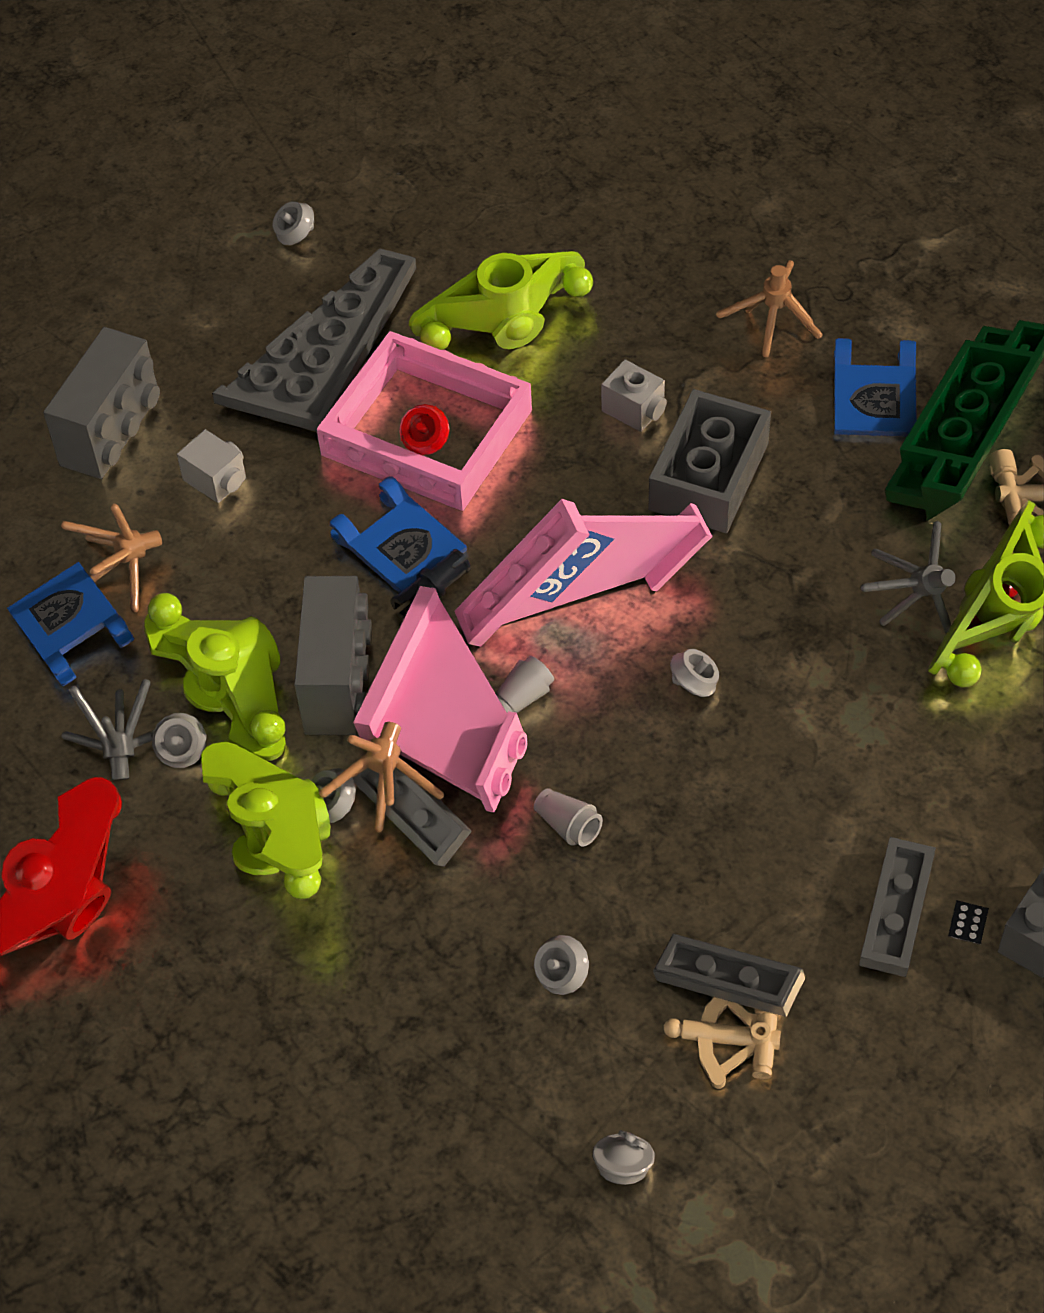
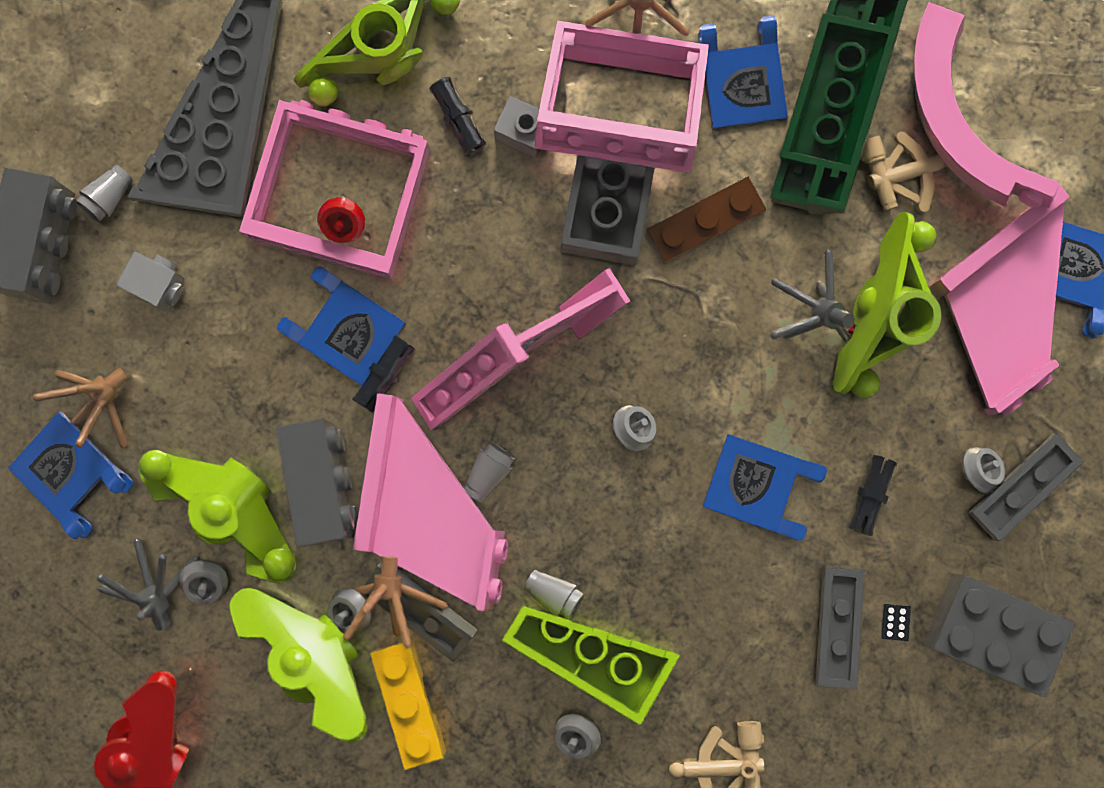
camera: 15 degrees left, 30 degrees up
dark grey tile [653,934,805,1017] -> none
none -> light grey cone [76,165,133,222]
none -> yellow arch [370,638,446,770]
none -> black pin [429,77,486,155]
none -> lime wedge [500,606,680,725]
none -> bright pink window [535,21,709,173]
none -> reddish brown plate [646,176,767,264]
none -> blue flag [703,434,827,541]
none -> black pin [848,455,897,536]

